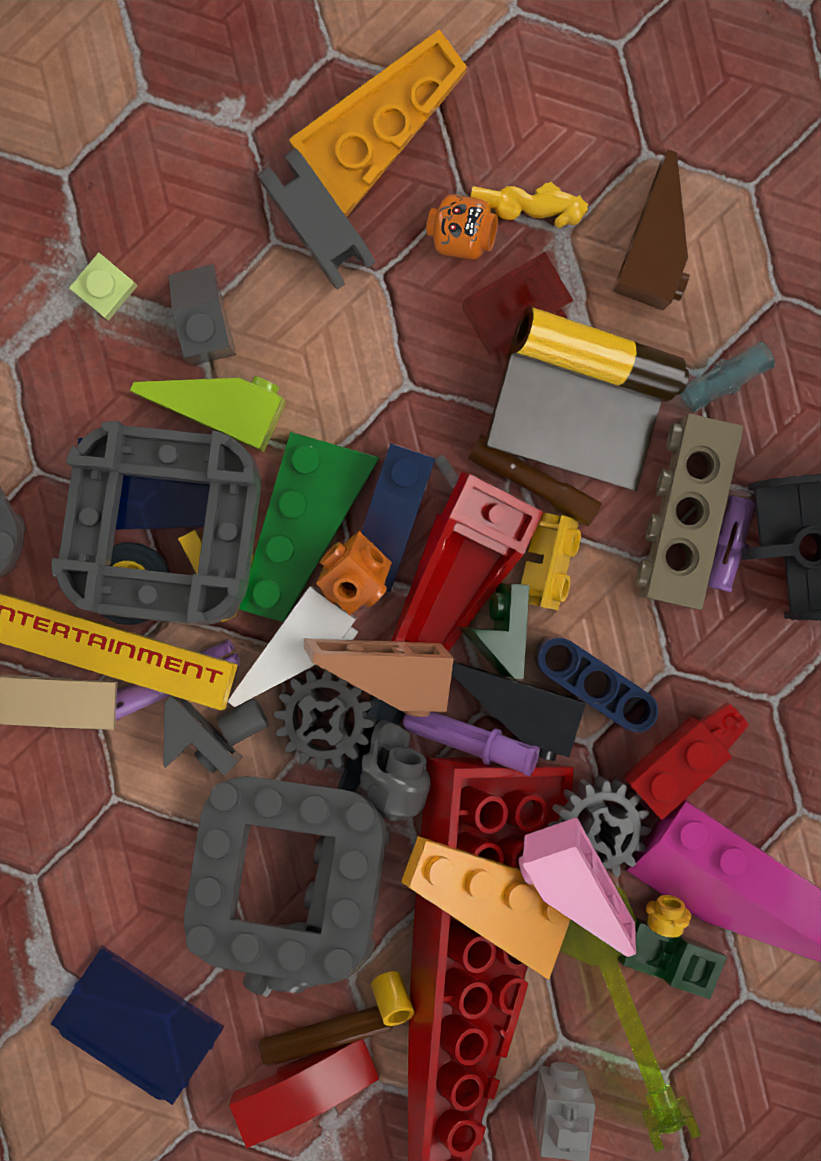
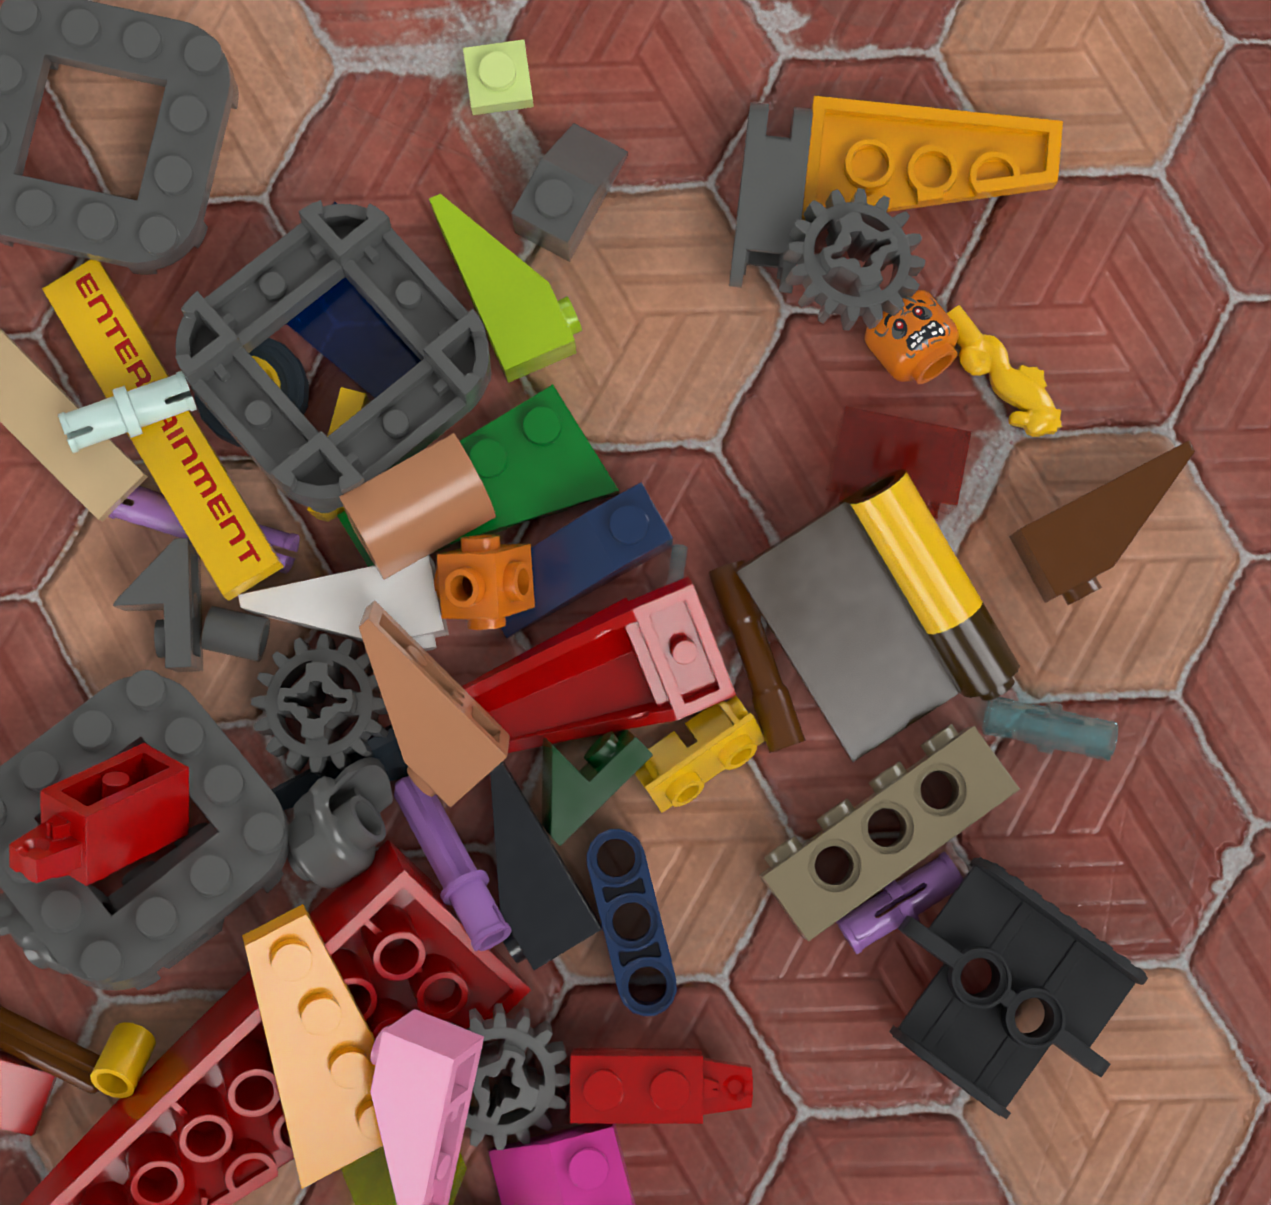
camera: 40 degrees right, 5 degrees down
none -> red hinge [9,743,189,886]
none -> light aqua pin [58,371,197,453]
none -> nougat brick [339,433,496,580]
none -> dark grey gear [783,188,925,331]

